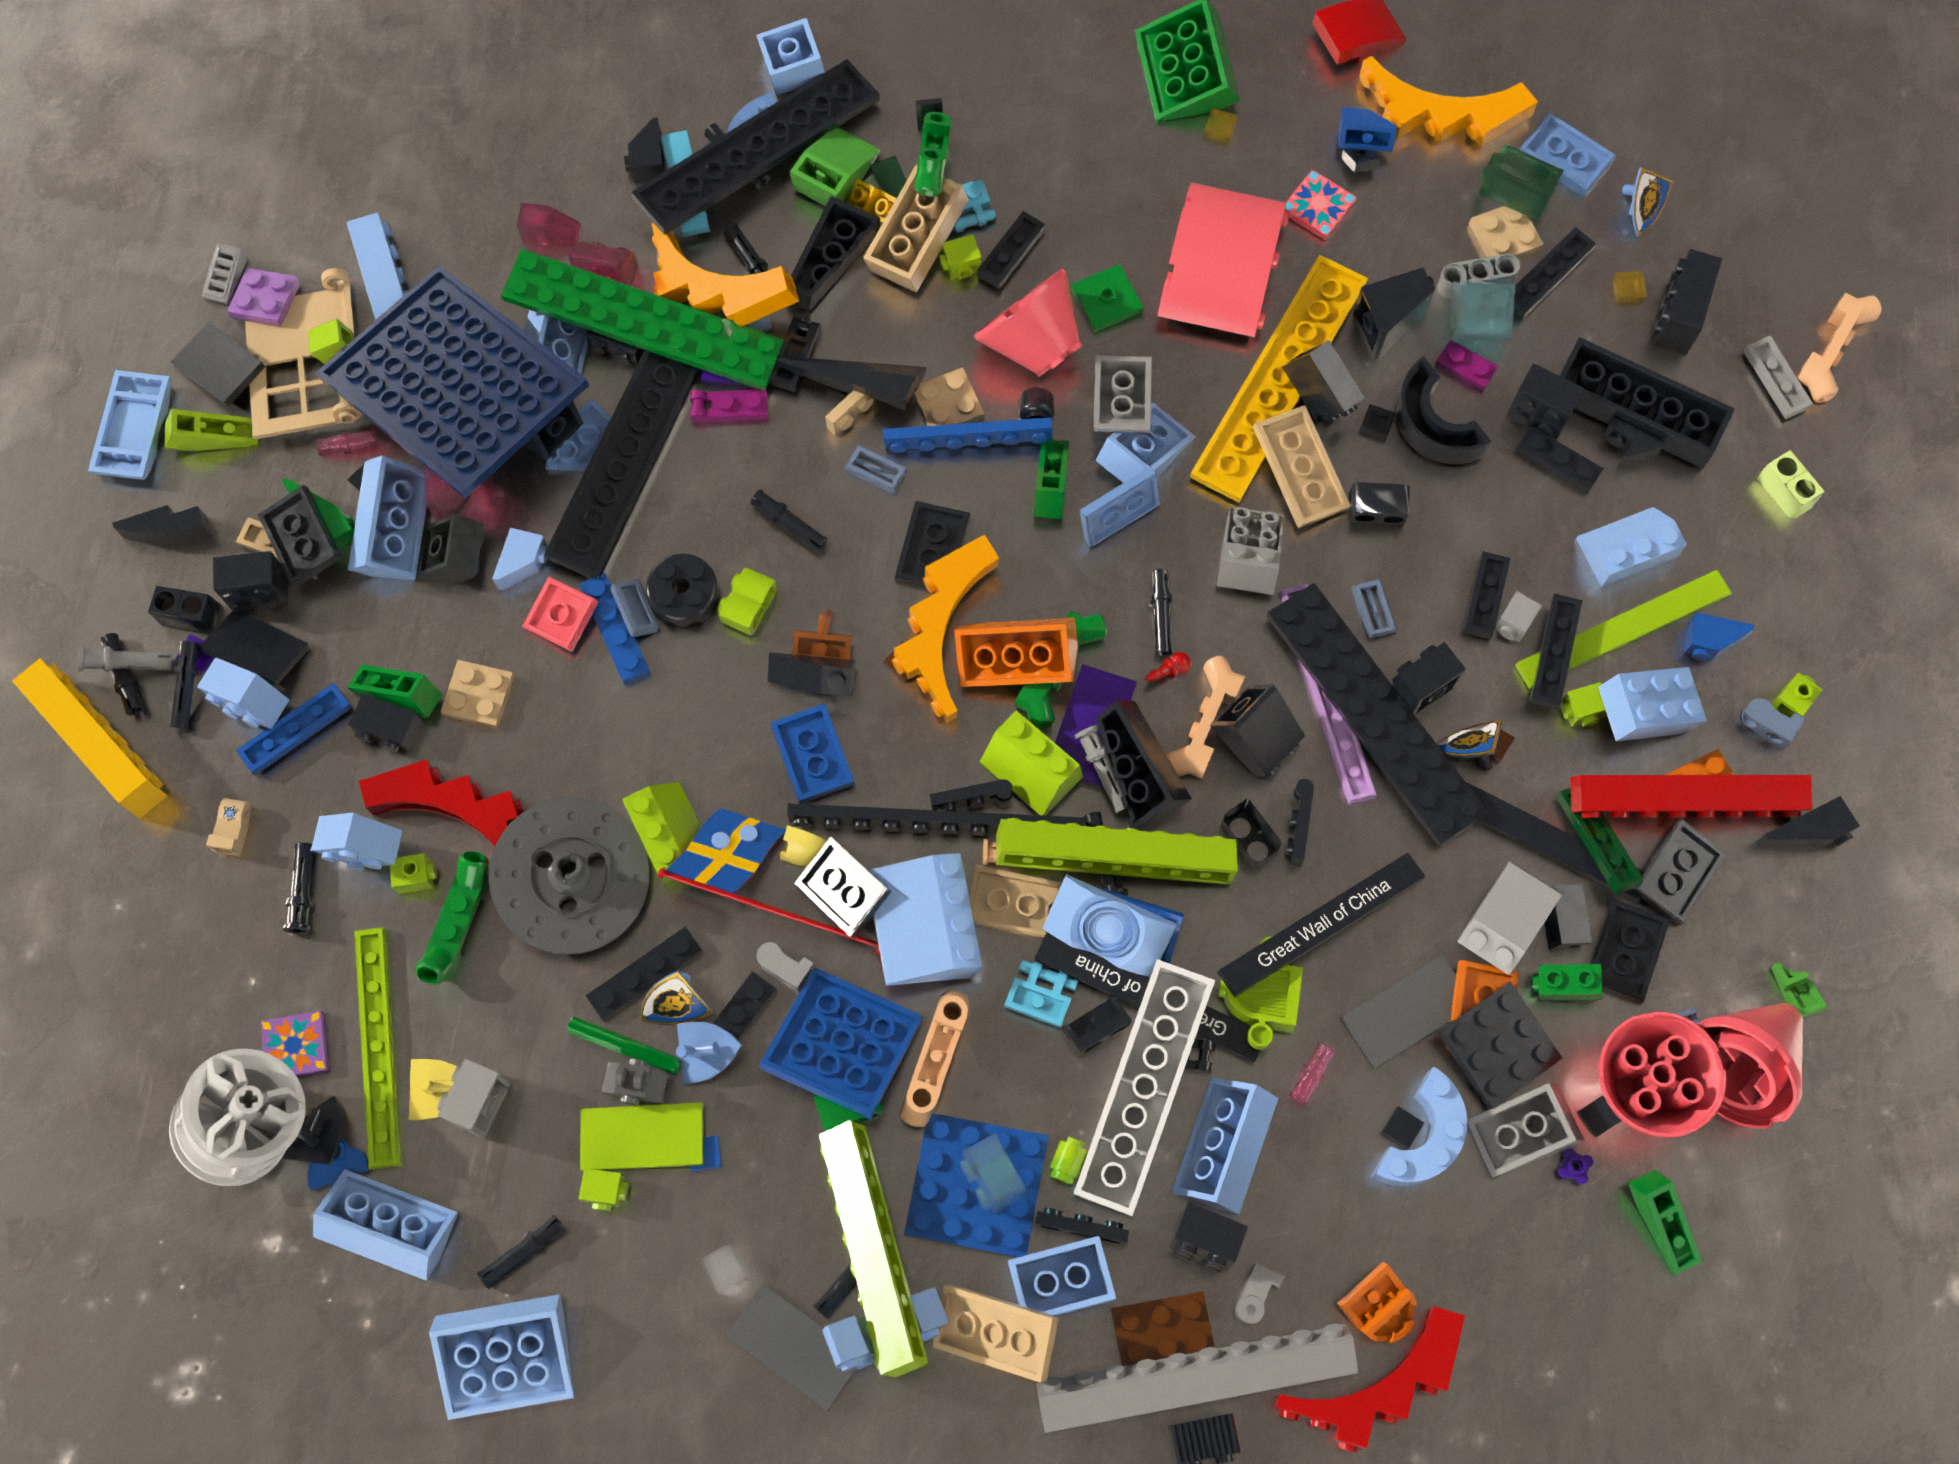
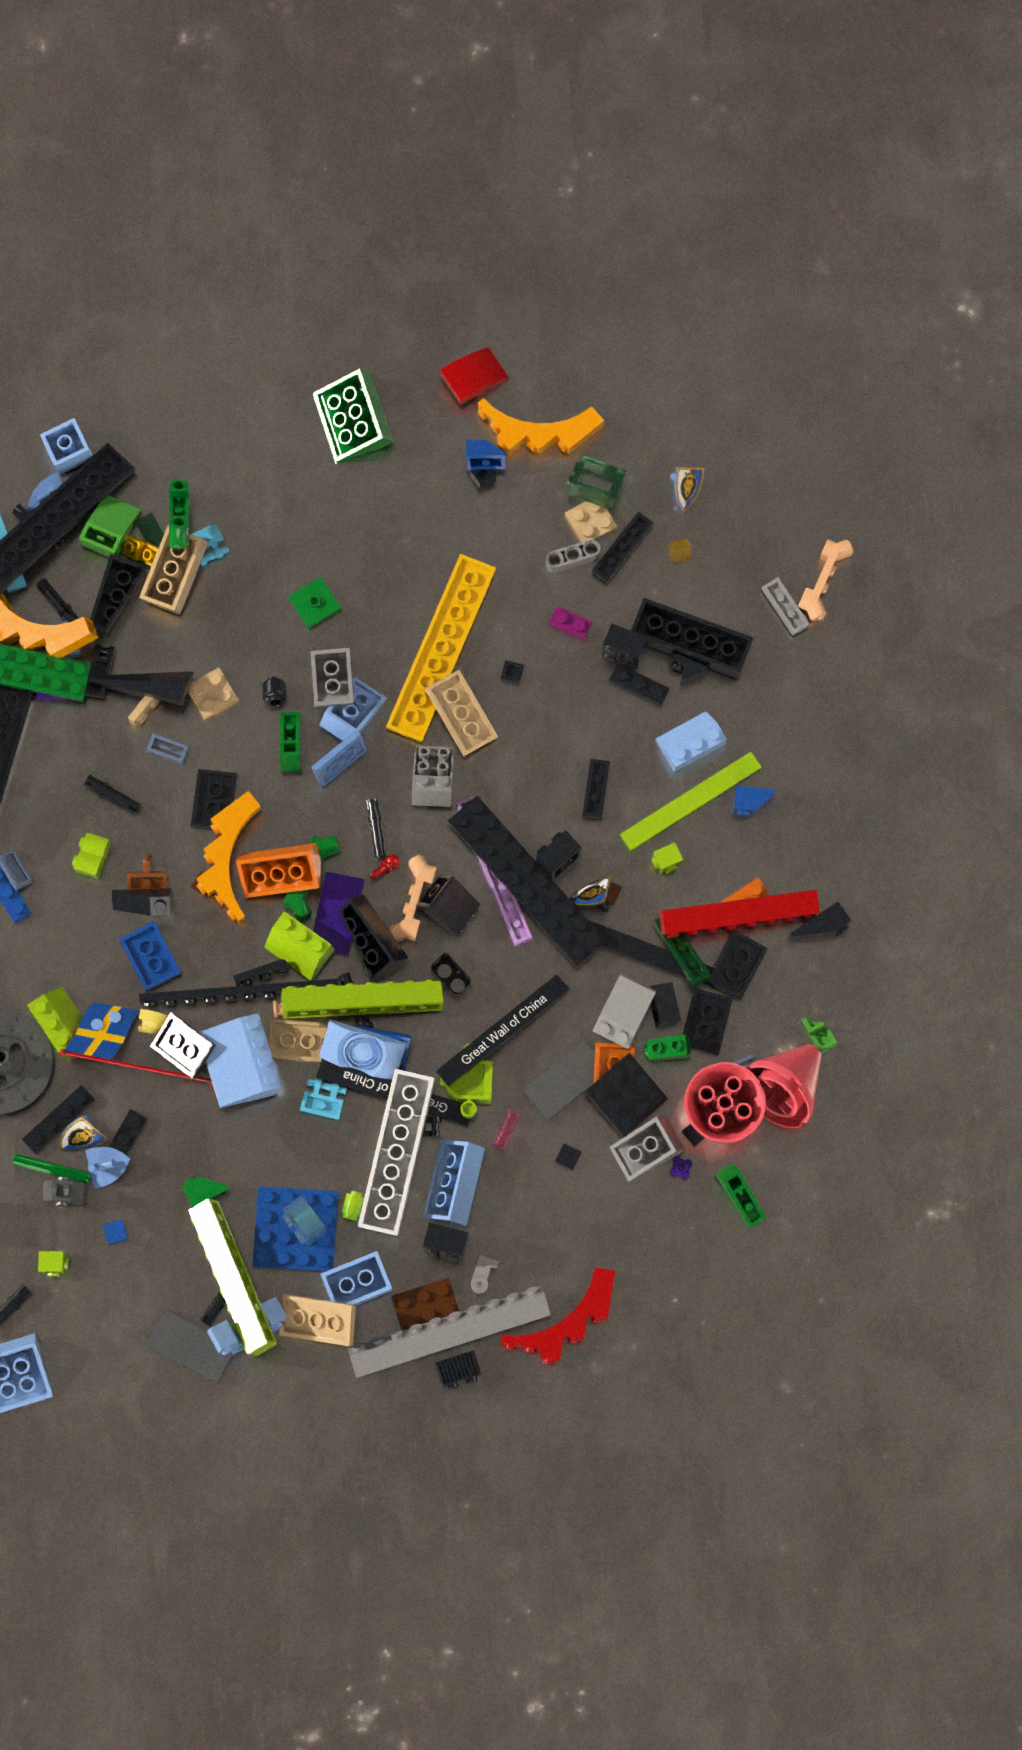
camera: 10 degrees left, 5 degrees up
lime tile [580,1102,704,1172] -> none
black plate [646,554,719,627] -> none
magenta plate [690,389,768,422] -> none
clear brick [701,1244,749,1297] -> none
light grey leg [756,942,815,993] -> none
blue plate [759,967,923,1119] -> none
blue plate [883,418,1053,453] -> none
light nougat plate [899,989,970,1127] -> none
black tile [915,98,943,130] -> none
lime brick [939,234,982,279] -> none
coral cone [973,268,1083,377] -> none
black plate [977,211,1046,289] -> none
black plate [1035,1207,1129,1246] -> none
black hinge [1062,996,1132,1057] -> none
light grey pin [1074,724,1125,813] -> none
coral panel [1157,183,1290,337] -> none
clear yellow tile [1204,108,1238,143] -> none
black brick [1282,340,1365,423] -> none
tile [1285,169,1357,241] -> none
black plate [1285,779,1314,867] -> none
orange slope [1337,1262,1417,1343] -> none
black piece [1348,482,1410,525] -> none
sand blue tile [1352,579,1397,641] -> none
black slope [1353,267,1435,360] -> none
light blue brick [1371,1066,1467,1187] -> none
black brick [1396,356,1492,464] -> none
clear light blue brick [1450,281,1515,341] -> none
light grey brick [1495,591,1542,642] -> none
medium blue tile [1517,112,1616,197] -> none
black plate [1529,593,1583,710] -> none
light blue brick [1598,667,1707,741] -> none
black brick [1653,249,1722,355] -> none
sand blue leg [1741,698,1805,749] -> none
yellowish green piece [1756,450,1825,518] -> none
lime brick [1772,672,1823,718] -> none

